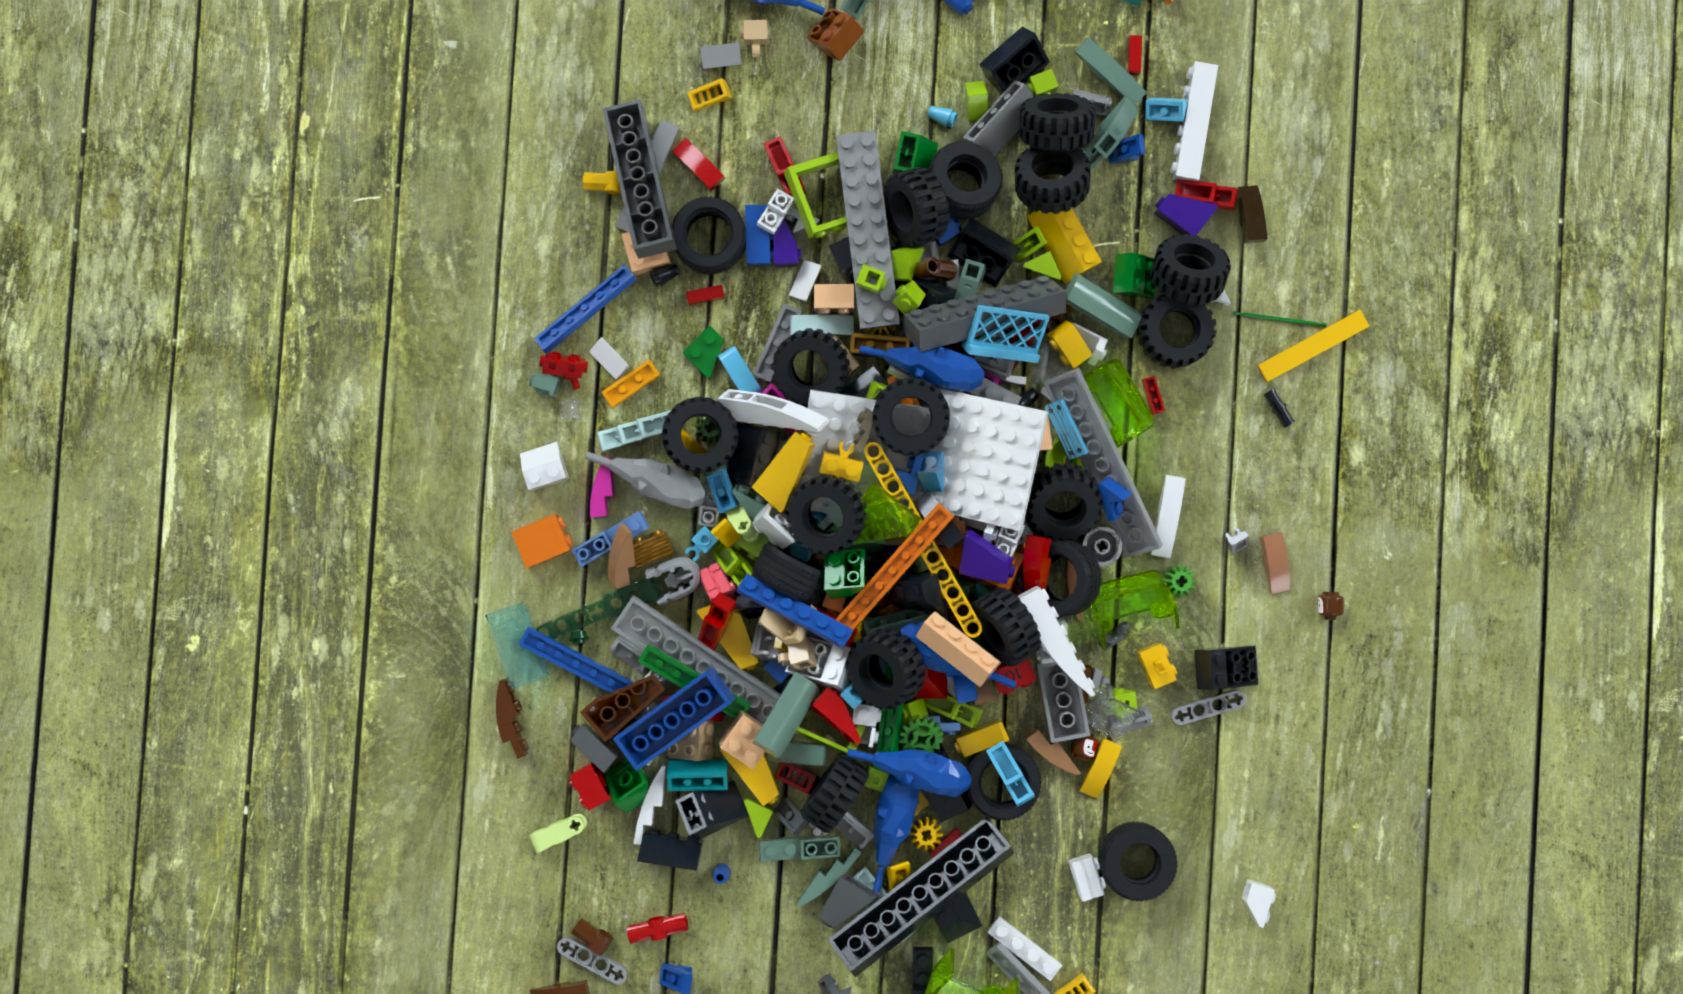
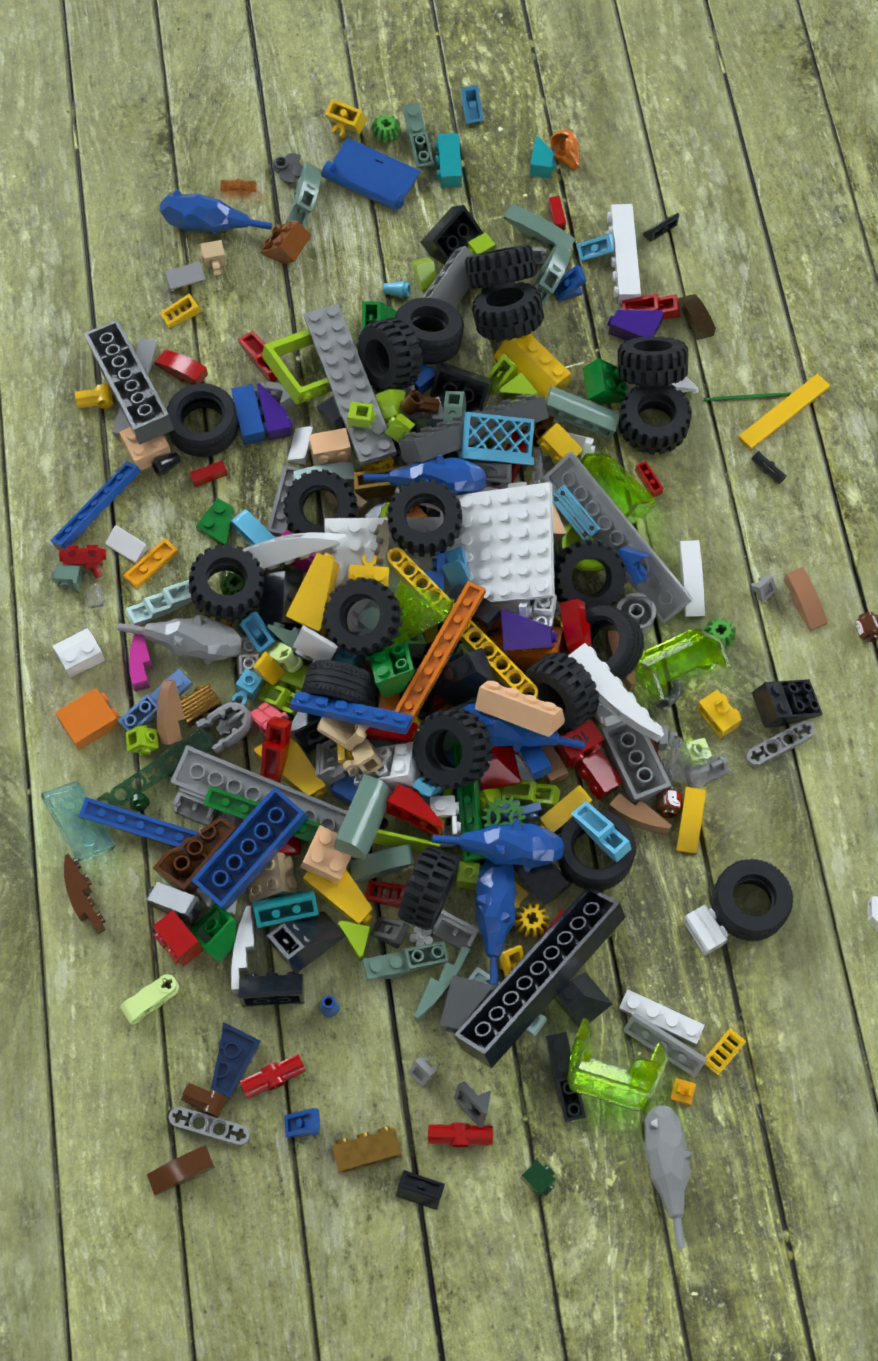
camera: 10 degrees left, 20 degrees down
white slope [757,188,794,235] -> none
none -> lime brick [125,725,159,756]
none -> dark blue wing [211,1022,261,1100]
none -> light grey tile [408,1057,437,1087]
none -> brick [576,750,623,800]
none -> black slope [643,213,680,242]

